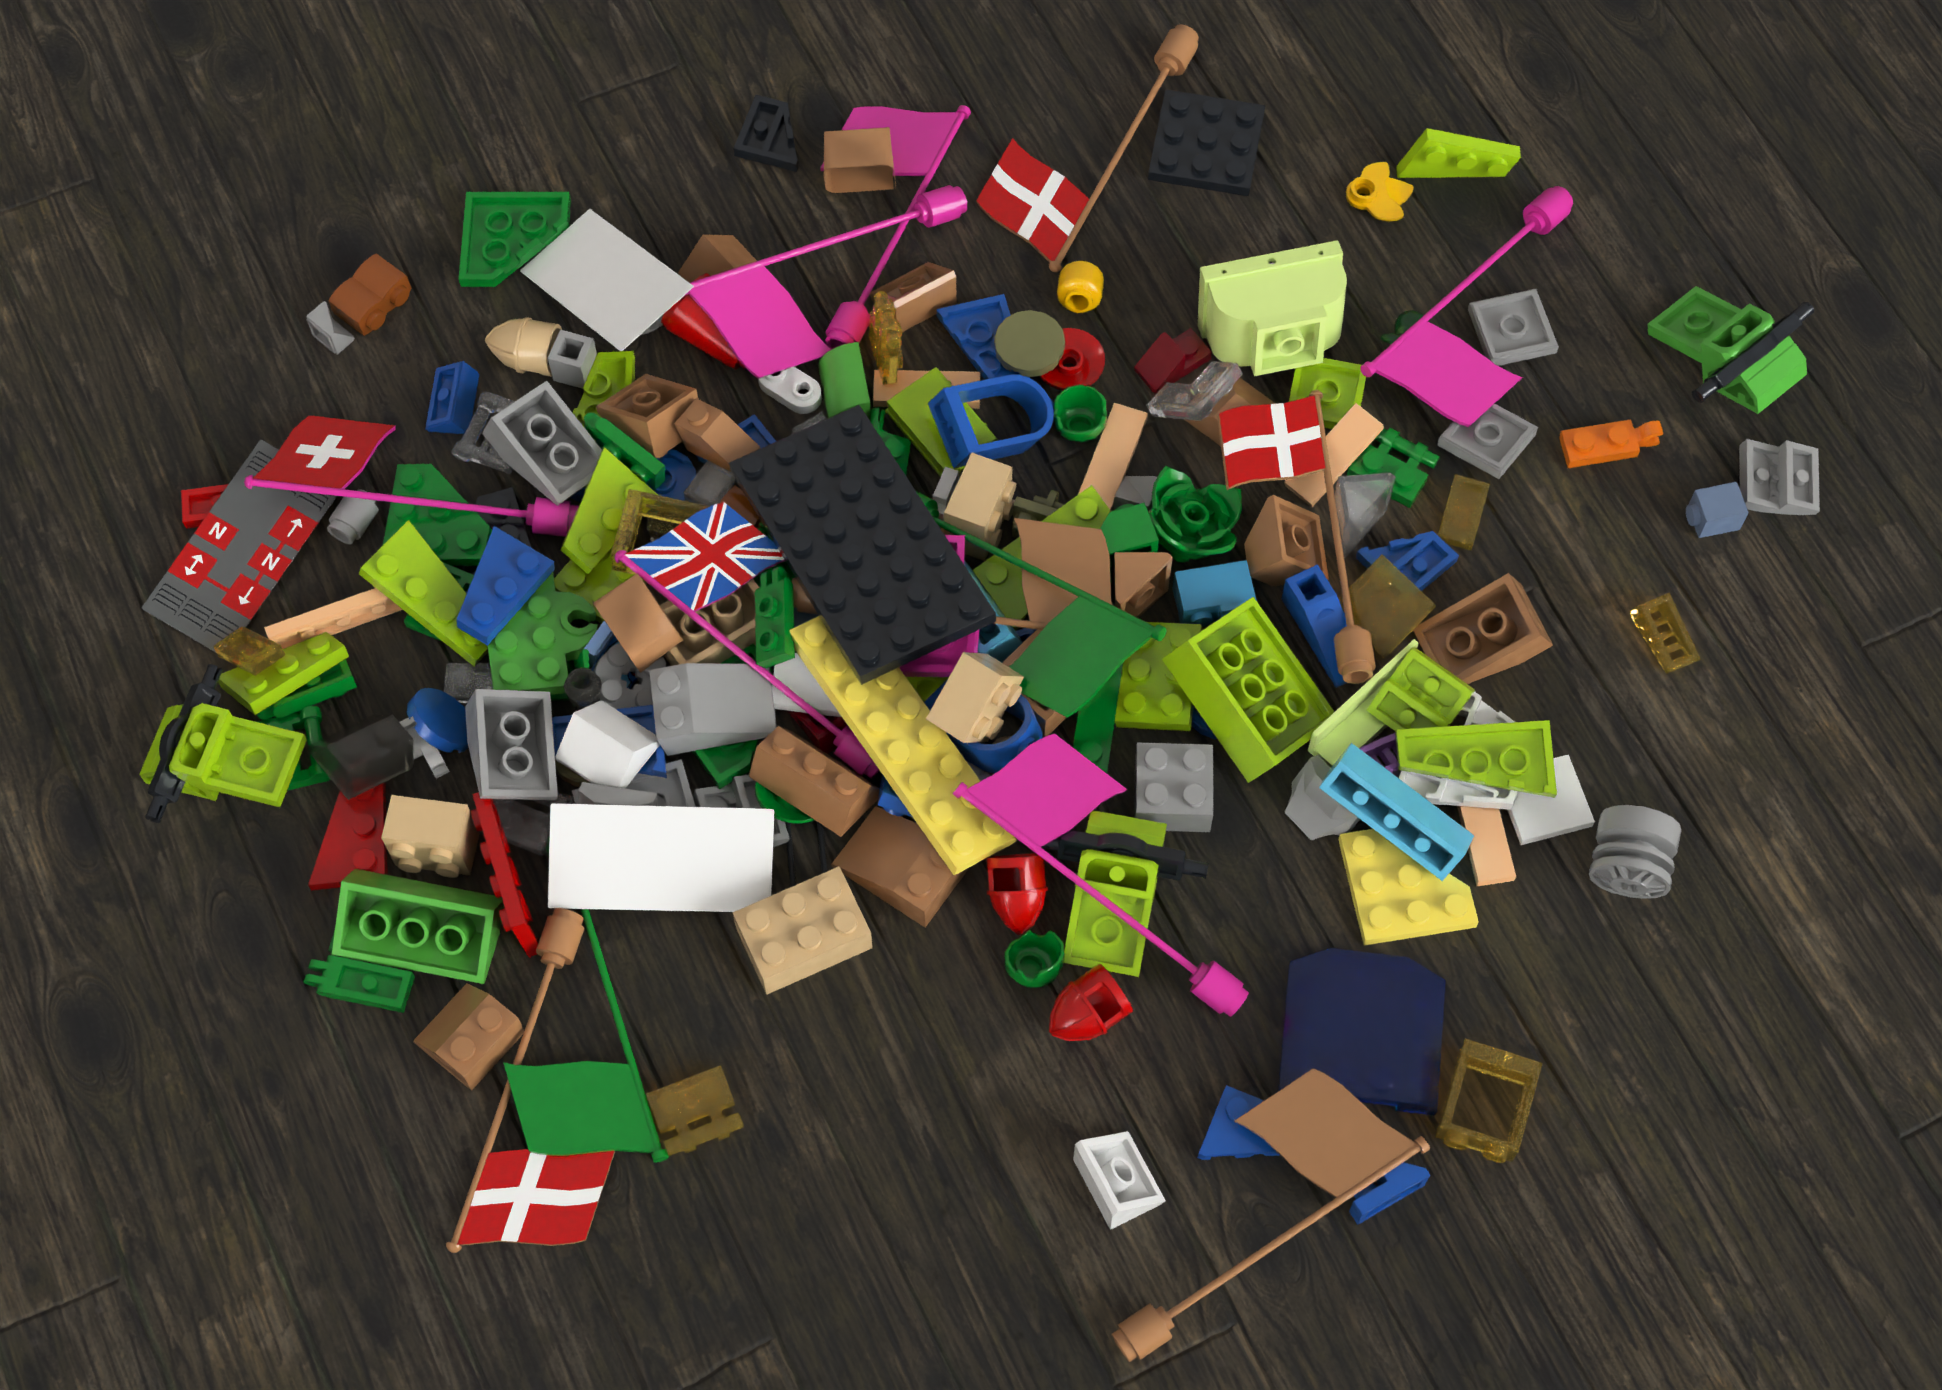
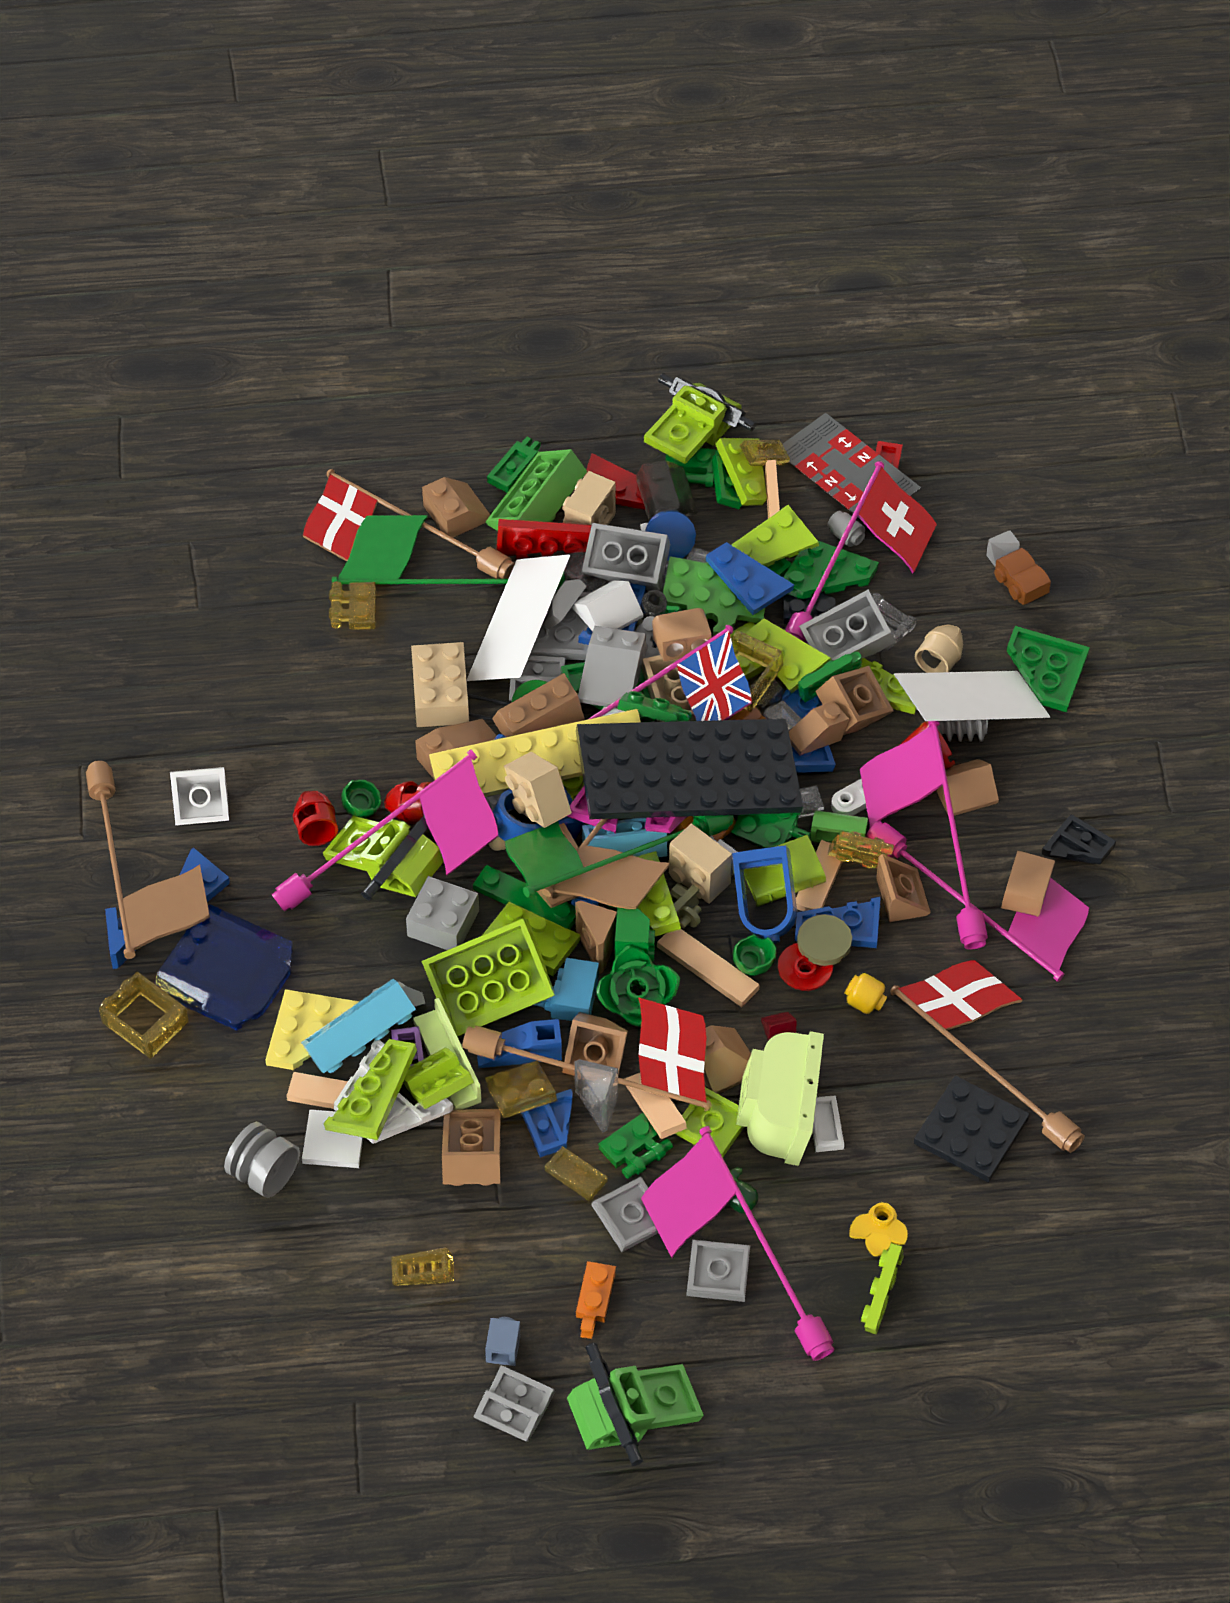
camera: 110 degrees right, 10 degrees down
blue slope [425,361,479,434] -> none
light grey brick [547,329,597,389] -> none
light grey slope [1113,476,1157,511] -> none
clear plate [1146,361,1243,421] -> none

